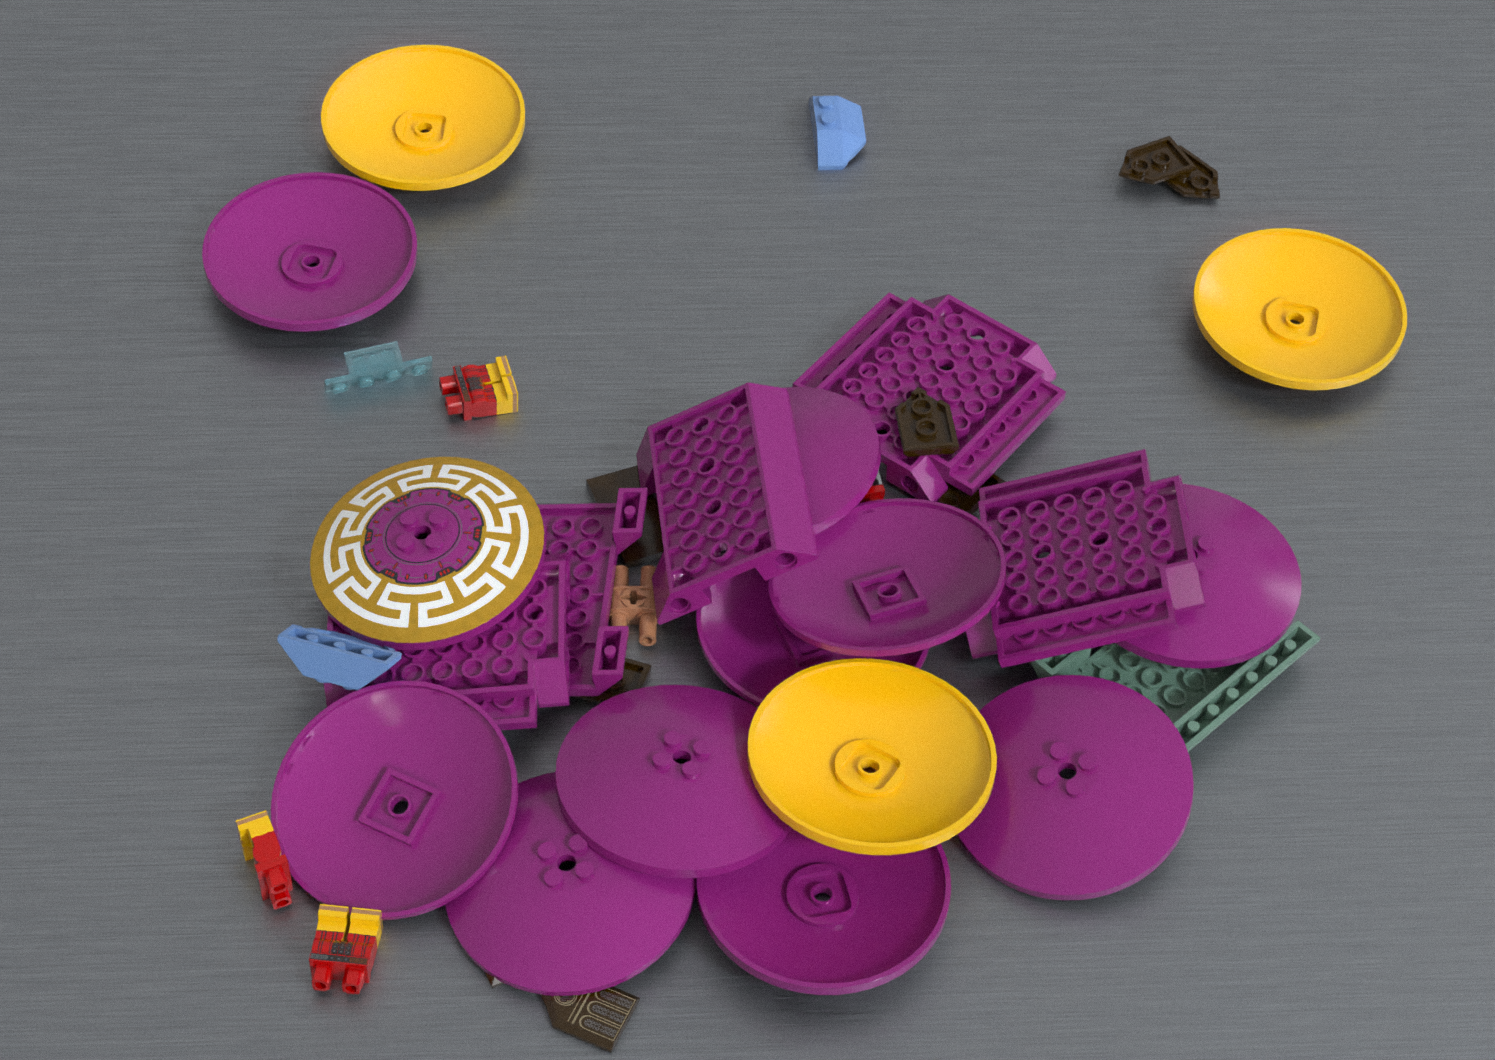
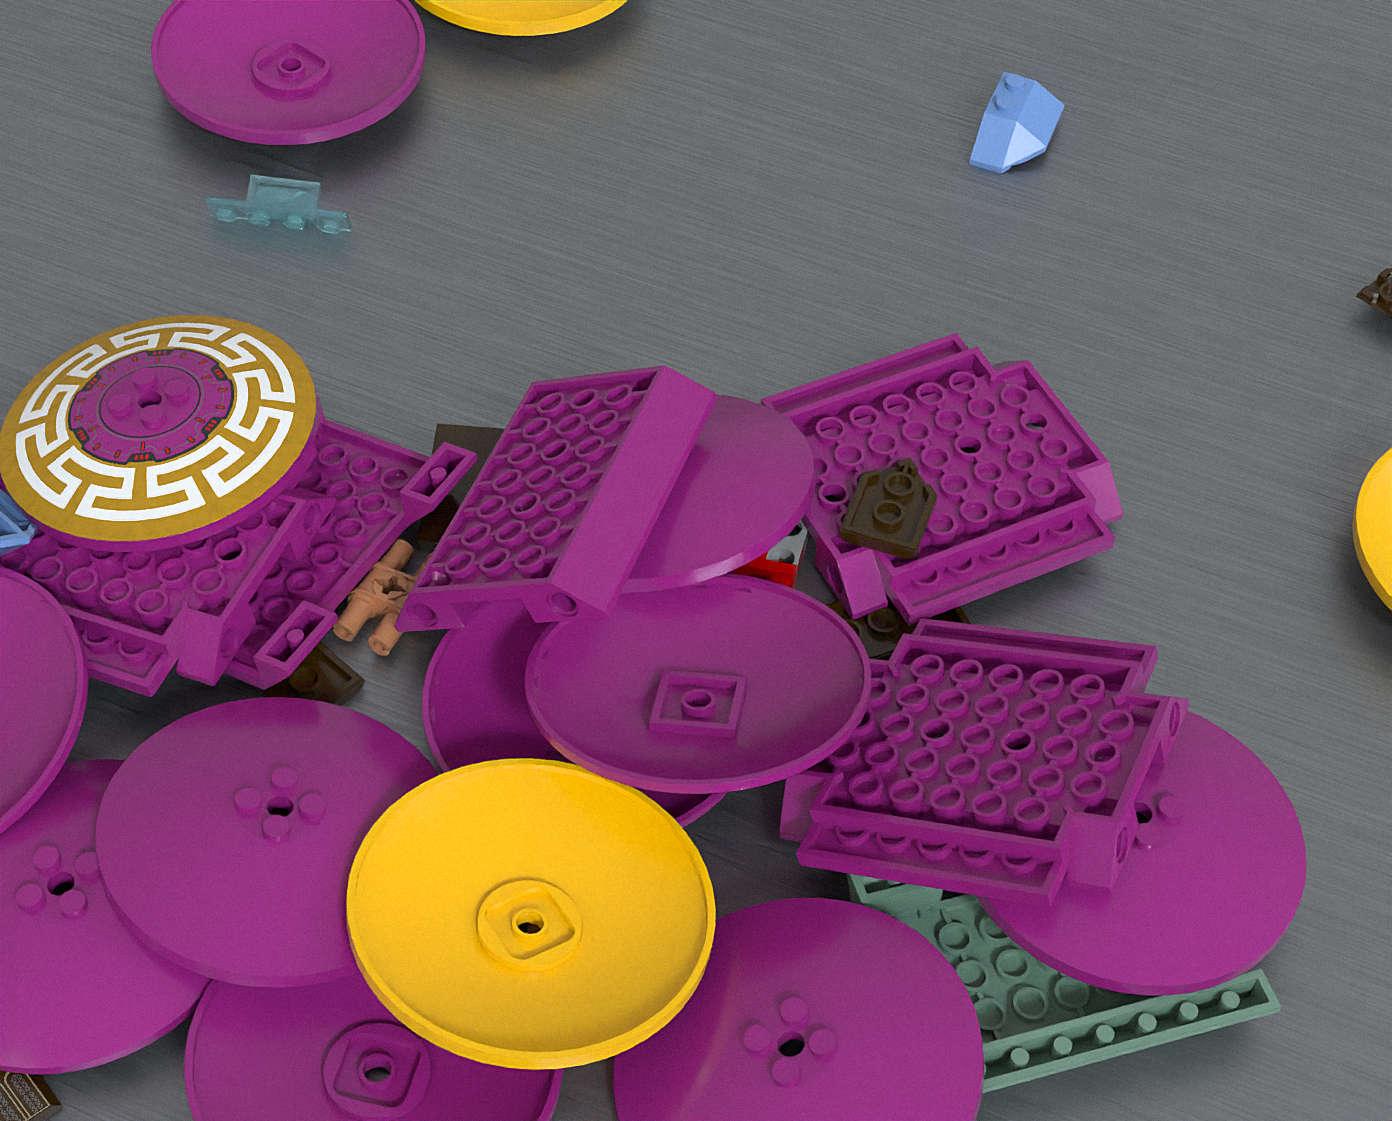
camera: 25 degrees right, 0 degrees up
hips [439,355,518,421] -> none

